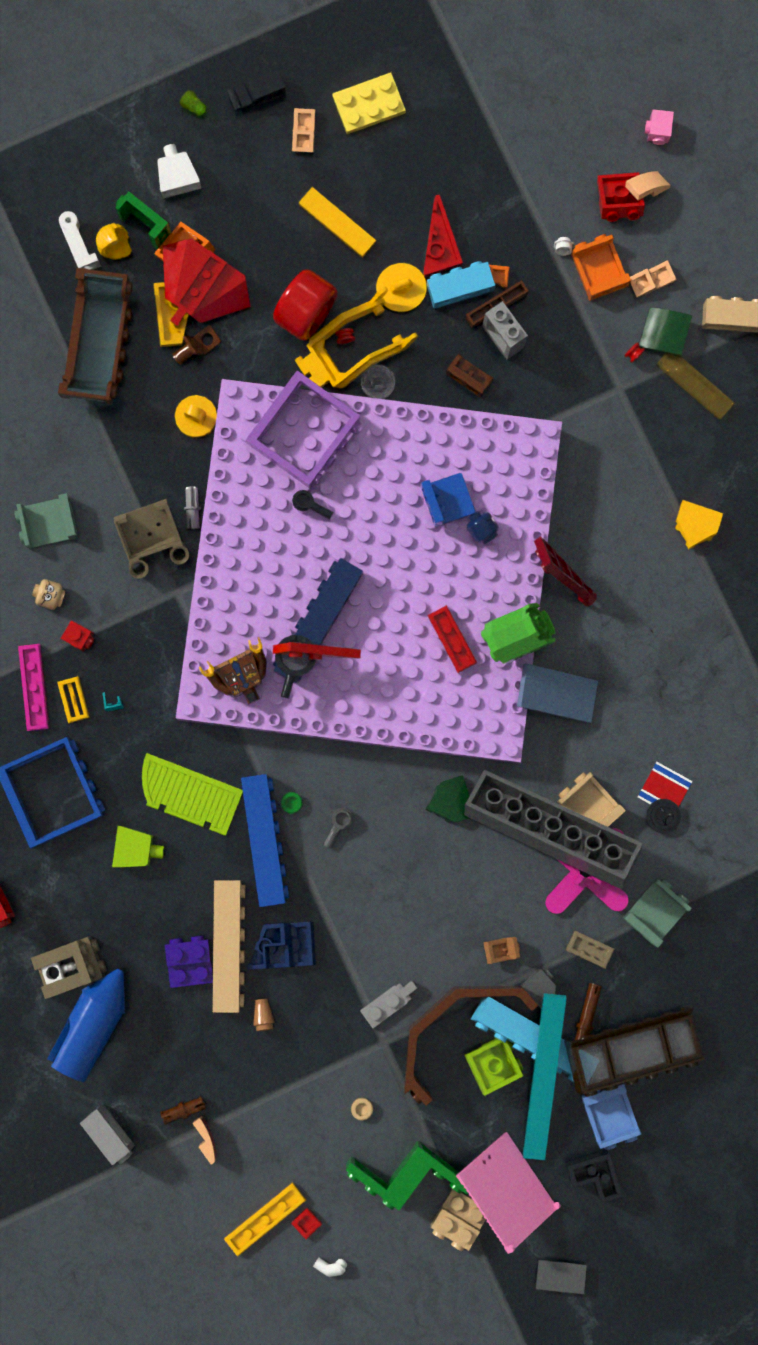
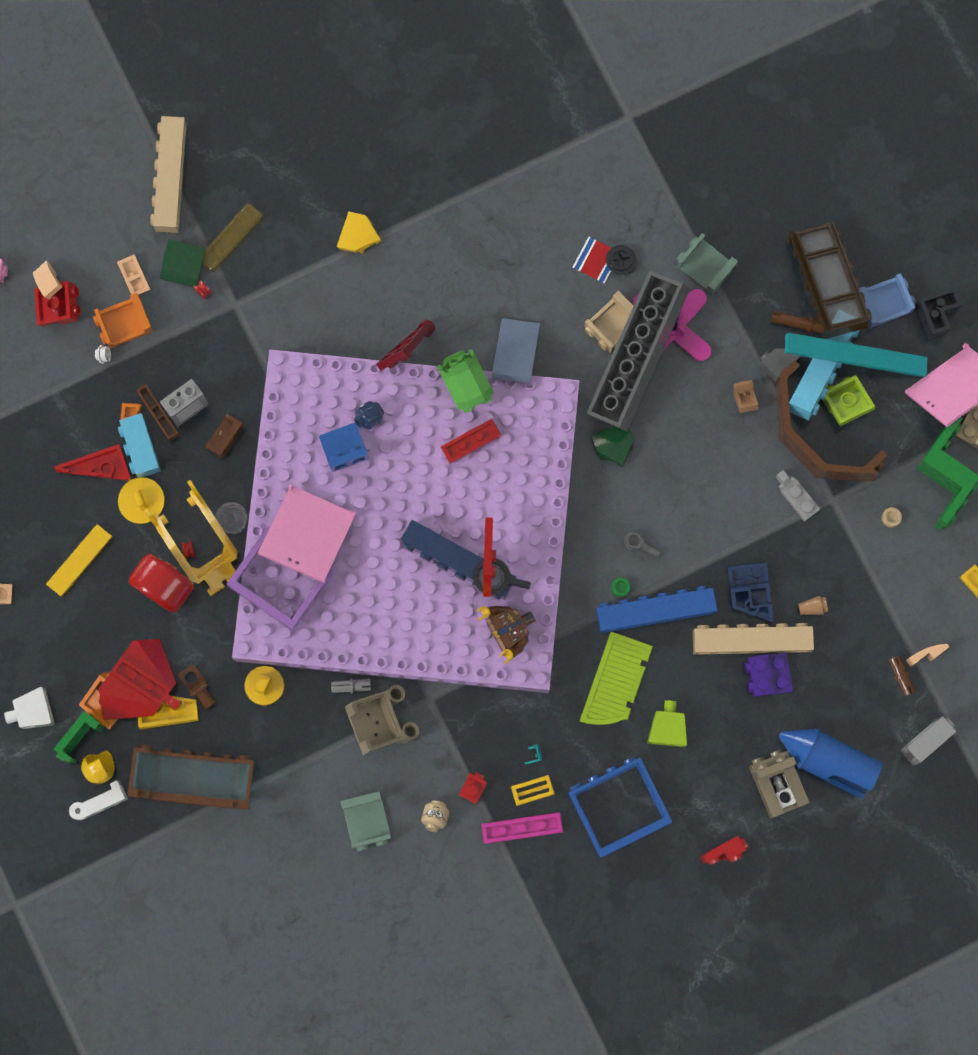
camera: 90 degrees left, 5 degrees down
black plate [292,490,334,520] -> none
dark tan plate [566,930,614,969] -> none
none -> bright pink door [258,484,356,583]

